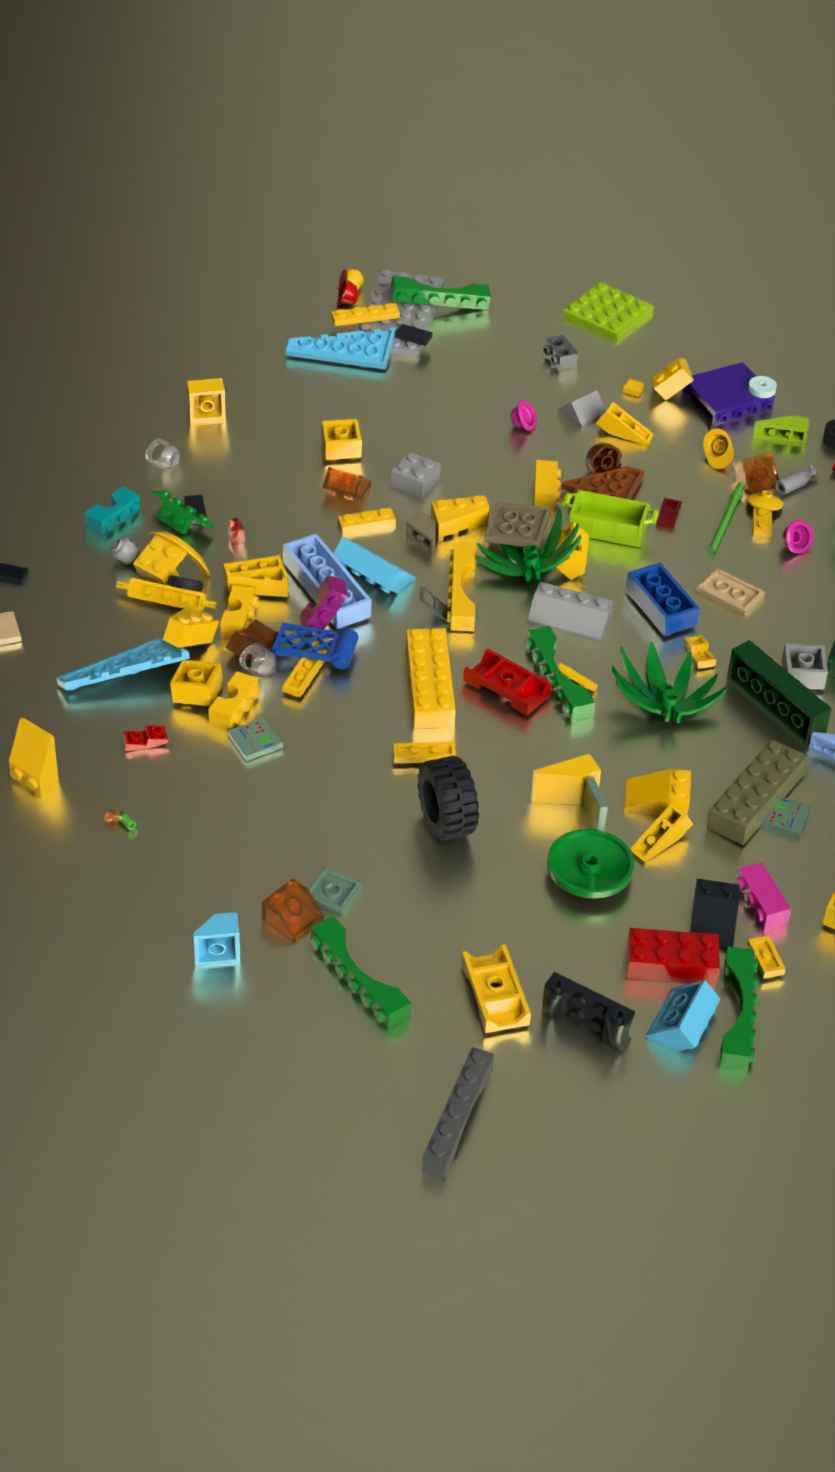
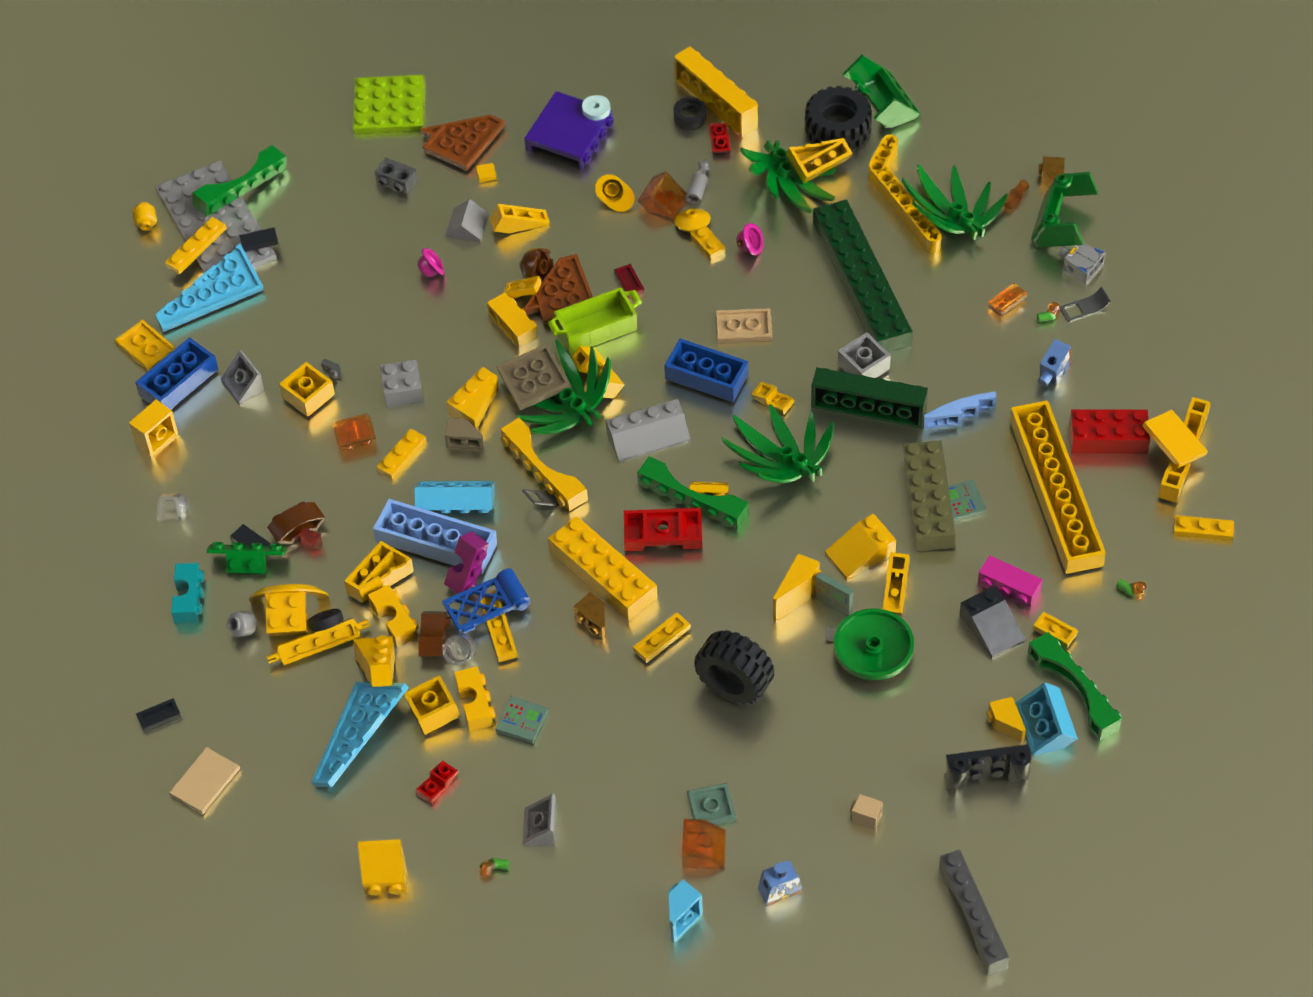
camera: 35 degrees left, 10 degrees up
green arch [310,916,411,1029] -> none
red piece [337,269,358,307] -> none
yellow piece [461,944,531,1033] -> none
red brick [626,928,720,986] -> none
yellow slope [651,358,694,400] -> none
bright green bar [708,482,745,553] -> none
lime slope [753,415,809,444] -> none
none -> yellow tile [114,319,176,372]
none -> blue brick [135,337,219,410]
none -> light grey slope [221,351,264,403]
none -> reddish brown brick [267,502,326,545]
none -> dark grey arm [321,359,341,381]
none -> dark orange wing [420,115,505,171]
none -> yellow plate [502,276,542,298]
none -> light grey slope [523,794,557,846]
none -> pearl gold slope [573,592,605,640]
none -> medium blue torso [758,861,803,906]
none -> tan brick [850,794,883,829]
none -> yellow slope [986,697,1026,741]

